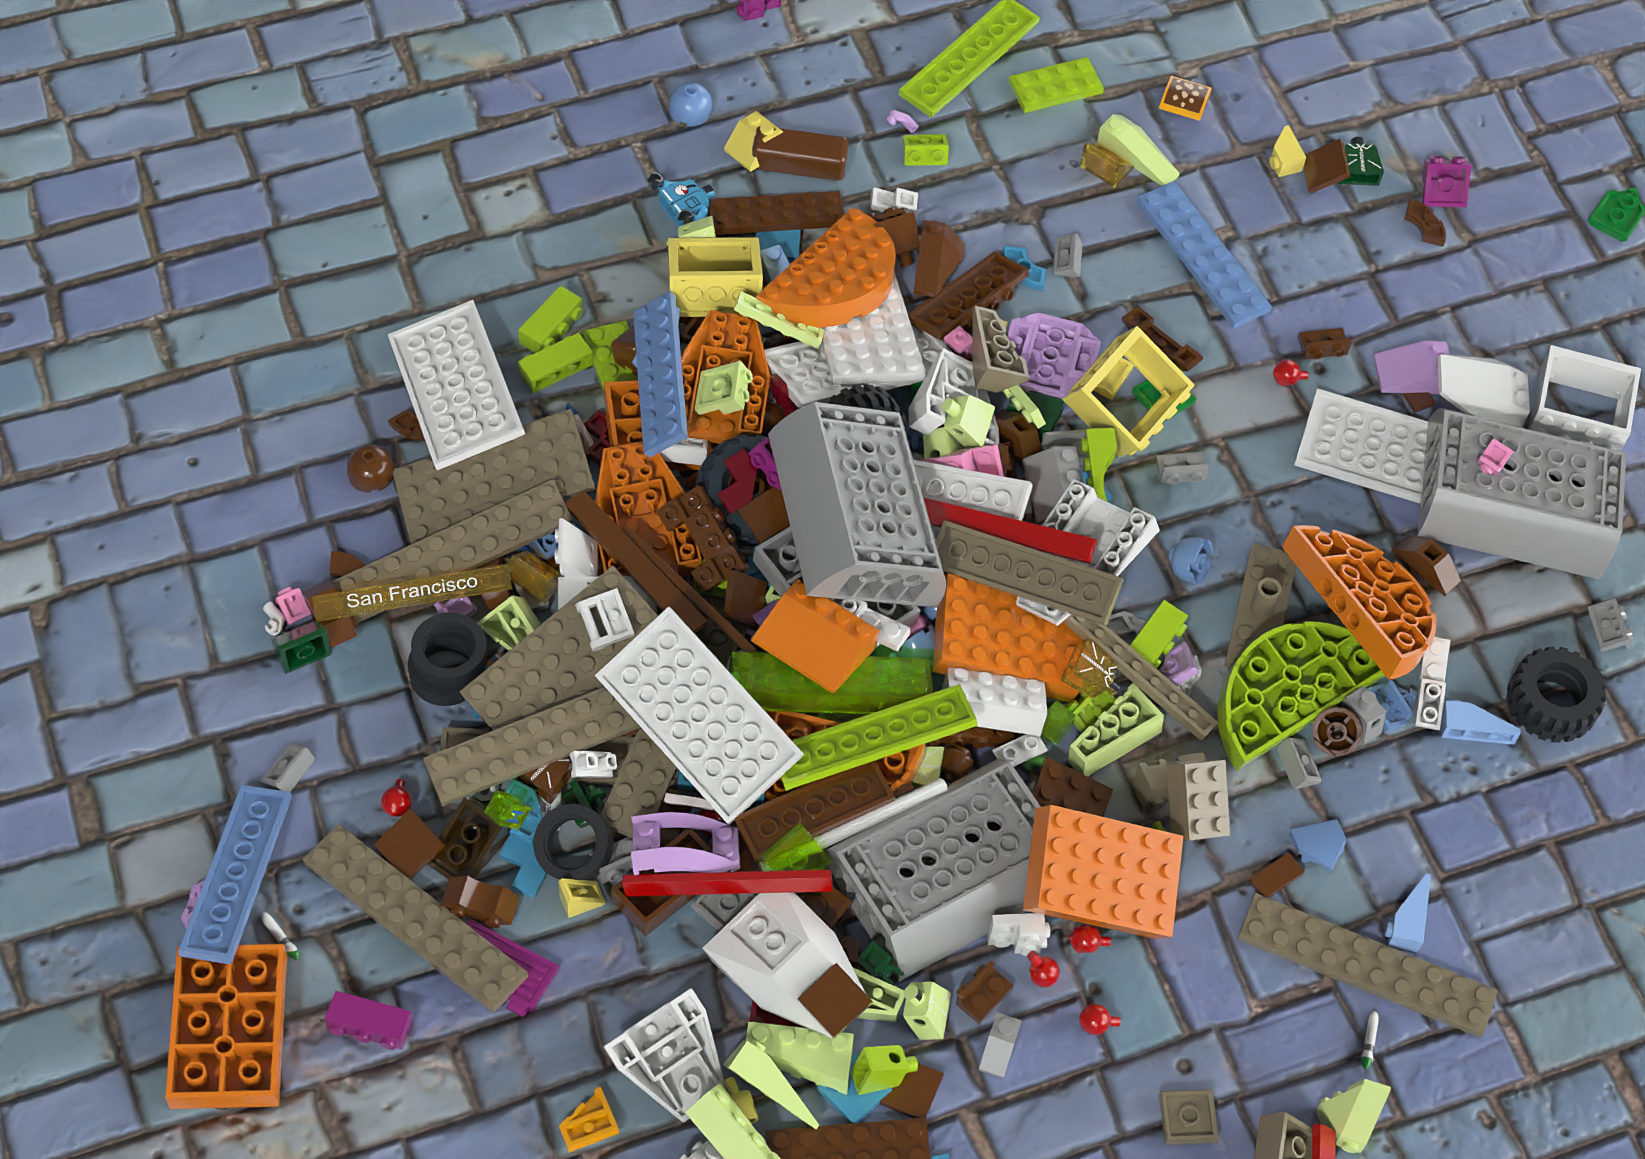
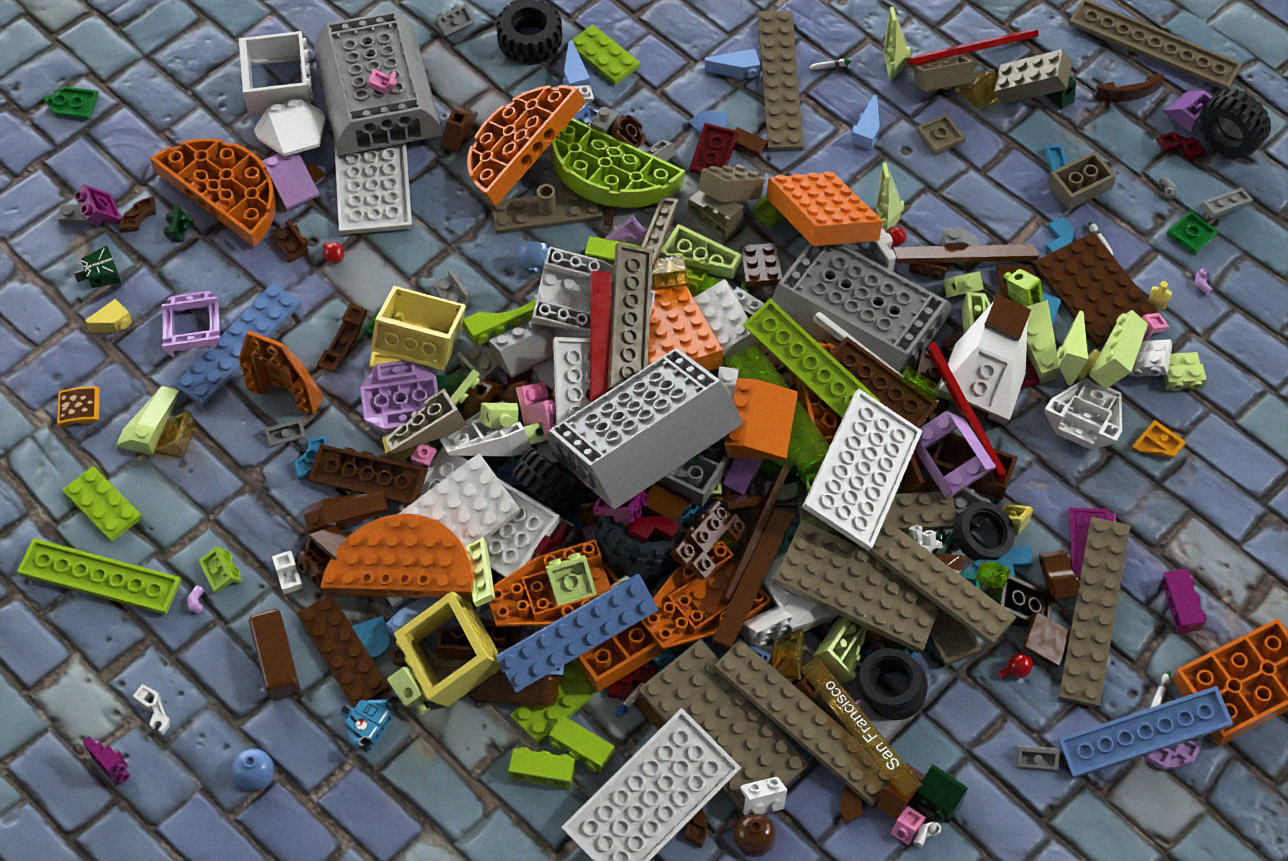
camera: 110 degrees left, 0 degrees up
white plate [575,588,635,651] -> none
light yellow slope [724,111,783,172] -> none
dark green plate [857,940,904,986] -> none
red piece [1079,1004,1121,1035] -> none
reddish brown tile [1303,139,1351,194] -> none
none -> white piece [133,684,170,735]
none -> orange brick [150,138,276,247]
none -> lavender wedge [161,291,220,357]
none -> dark green hips [164,205,194,242]
none -> orange wedge [238,330,324,415]
none -> lime plate [568,24,640,86]
none -> reddish brown piece [603,206,616,231]
none -> dark red tile [689,123,739,175]
none -> white bracket [741,777,787,815]
none -> light blue slope [850,95,880,150]
none -> yellowish green wedge [876,162,904,232]
none -> tile [893,244,1039,264]

